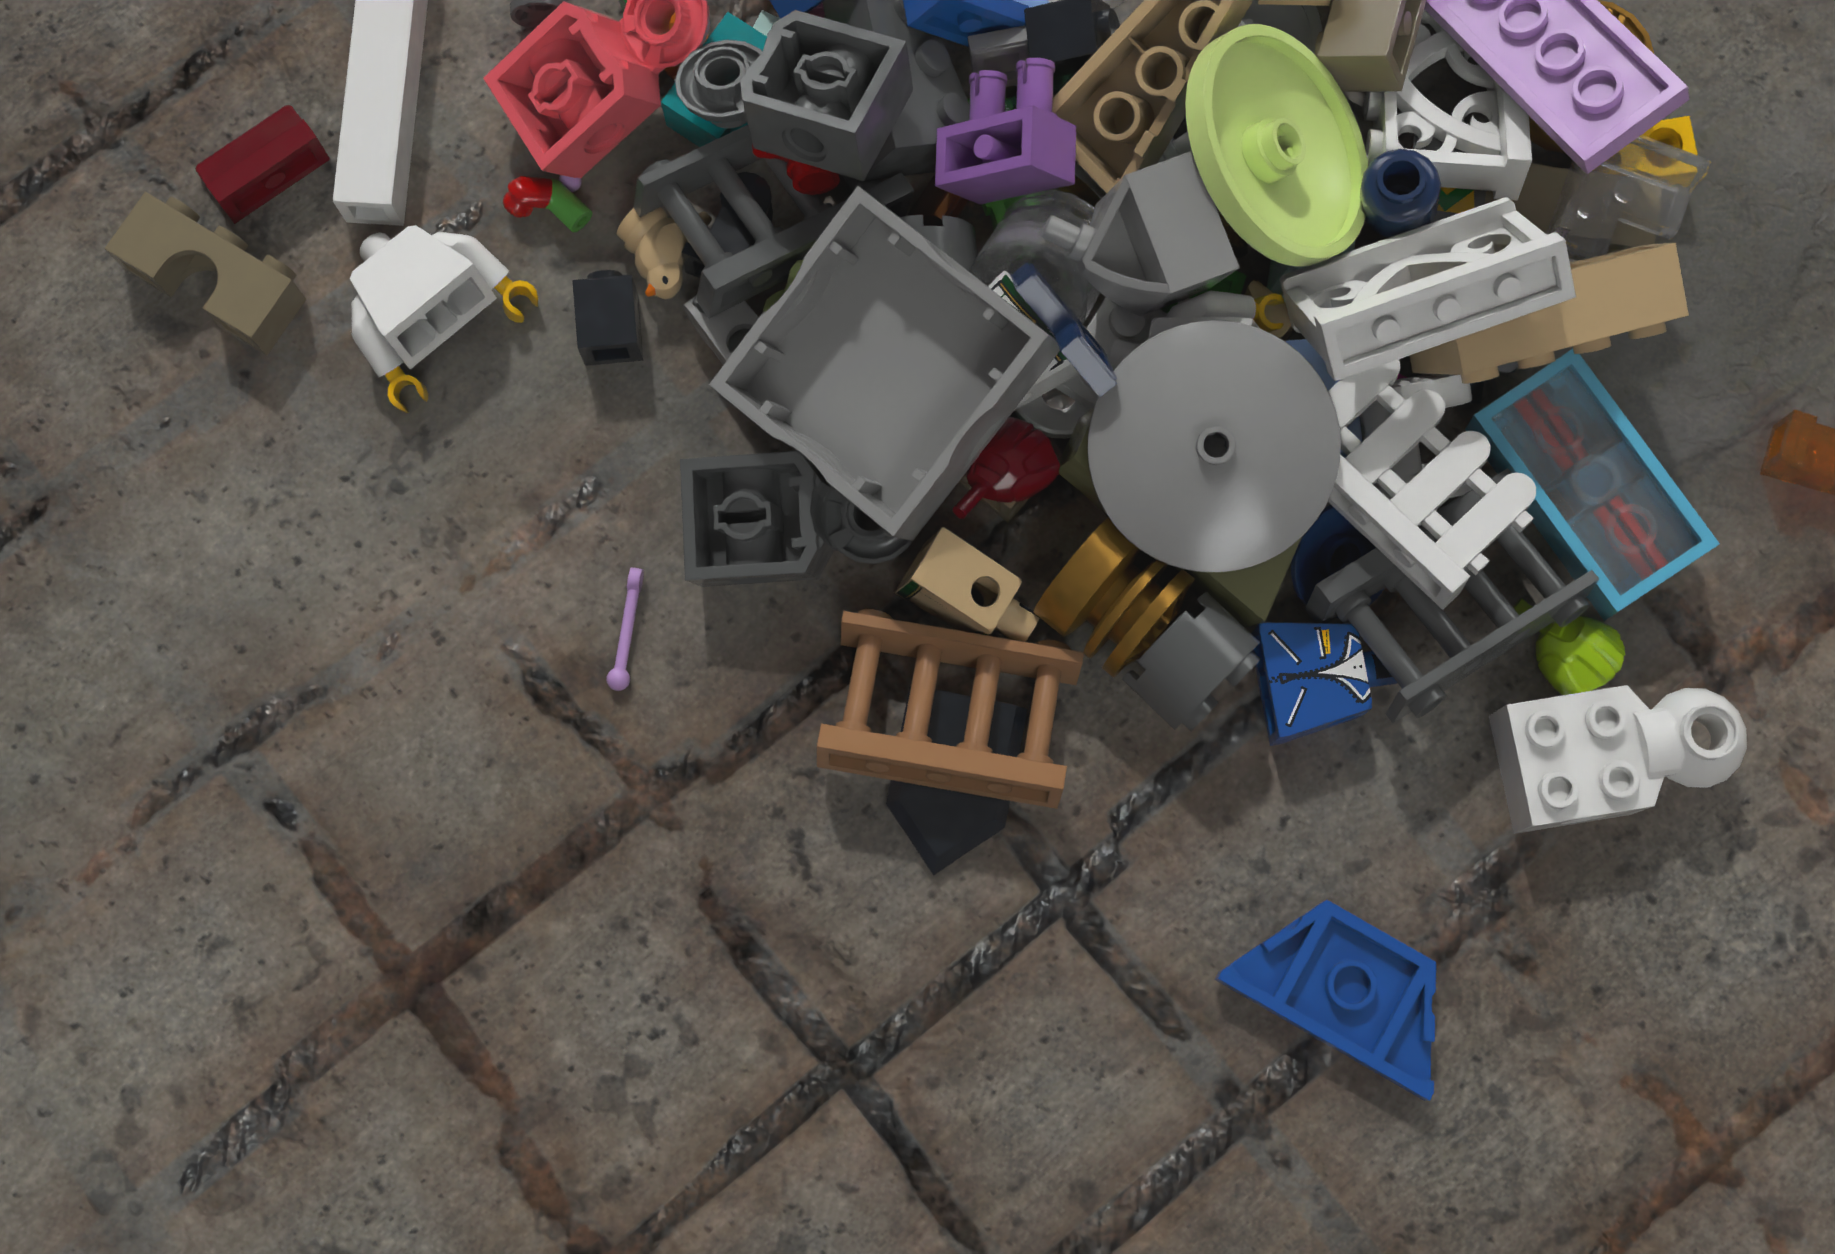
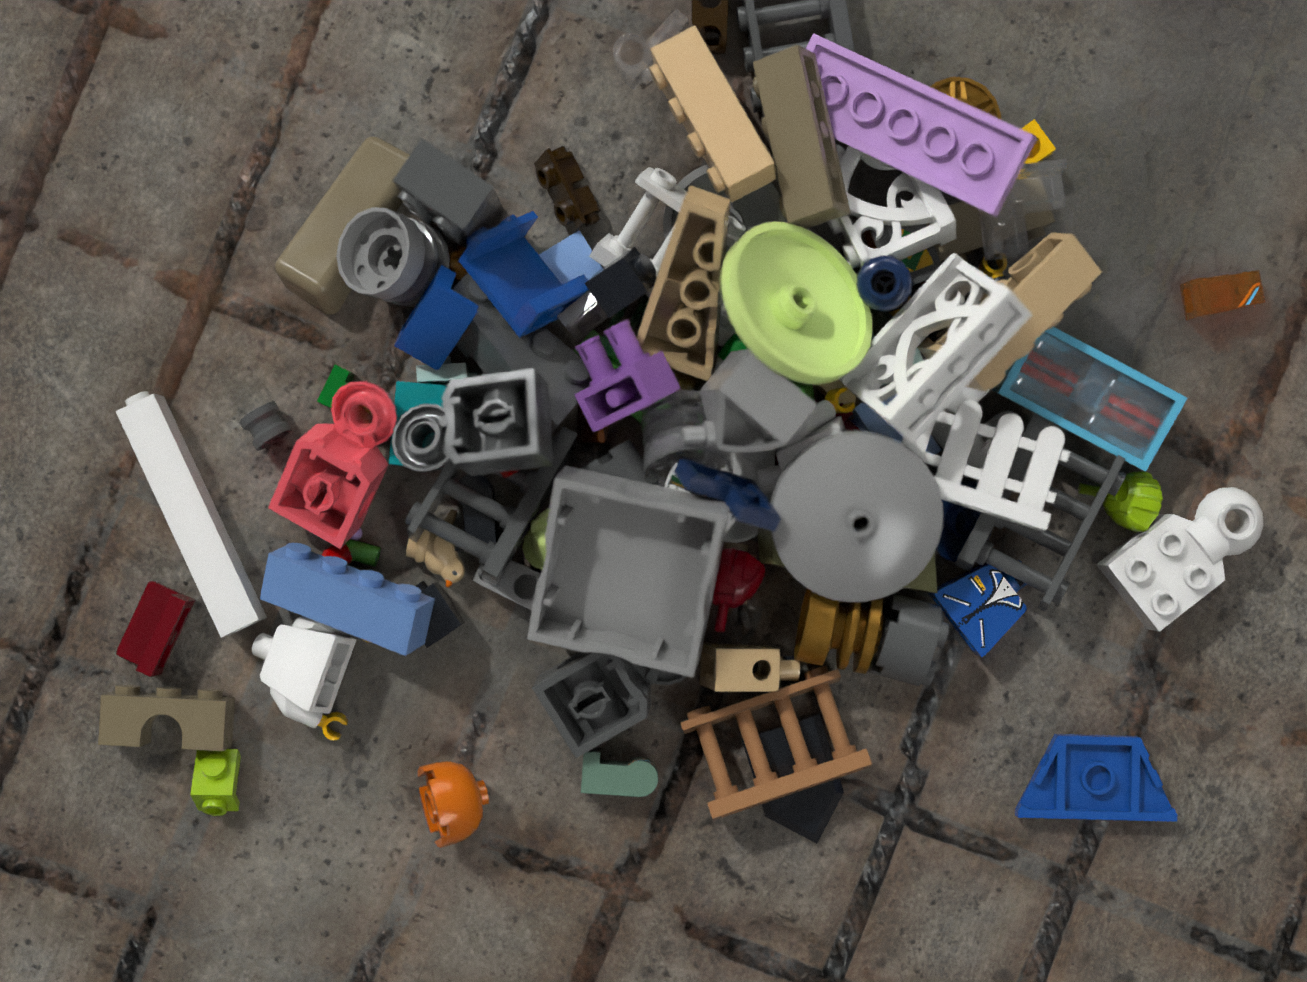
camera: 25 degrees left, 10 degrees up
lavender hinge [606,567,644,691] -> none
none -> lime bracket [190,749,241,816]
none -> medium blue brick [260,543,435,656]
none -> orange cylinder [418,761,489,848]
none -> sand green leg [581,748,658,797]

